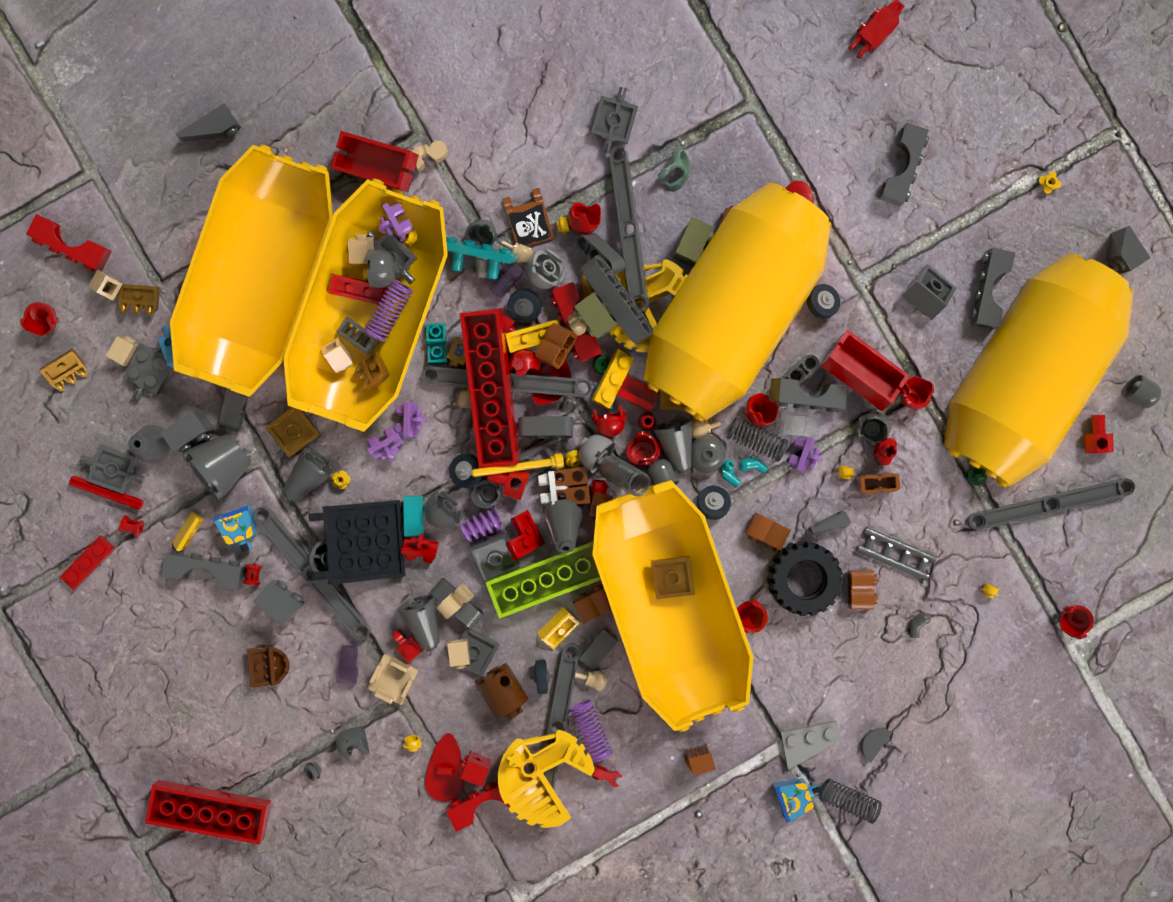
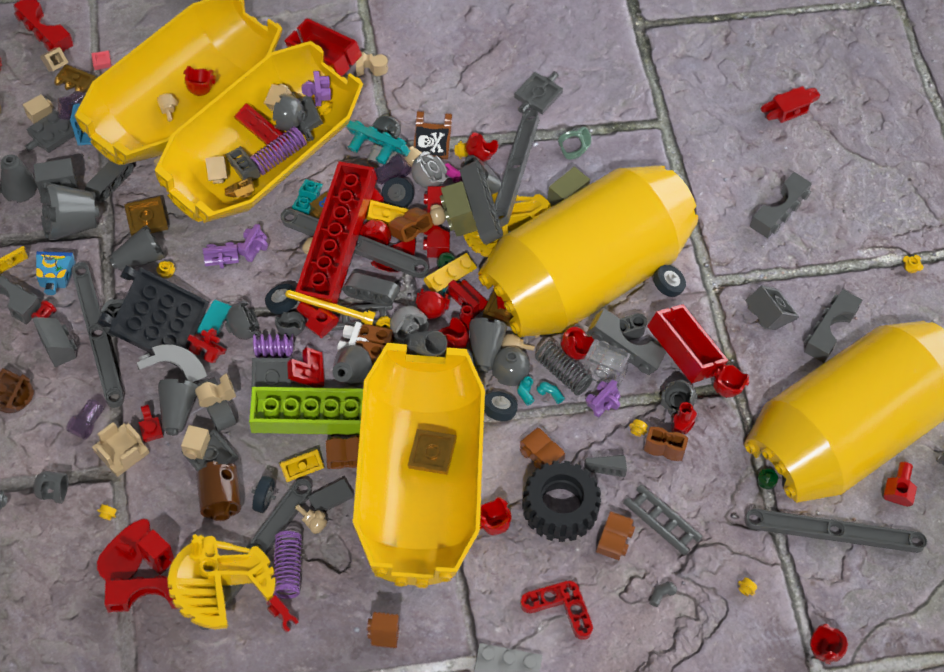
camera: 10 degrees right, 30 degrees down
none -> clear purple piece [57,91,85,120]
none -> coral tile [91,50,112,70]
none -> light grey arch [136,345,207,382]
none -> tan piece [157,94,178,122]
none -> red cap [183,65,216,96]
none -> dark pink pin [445,163,463,183]
none -> red beam [520,581,593,640]

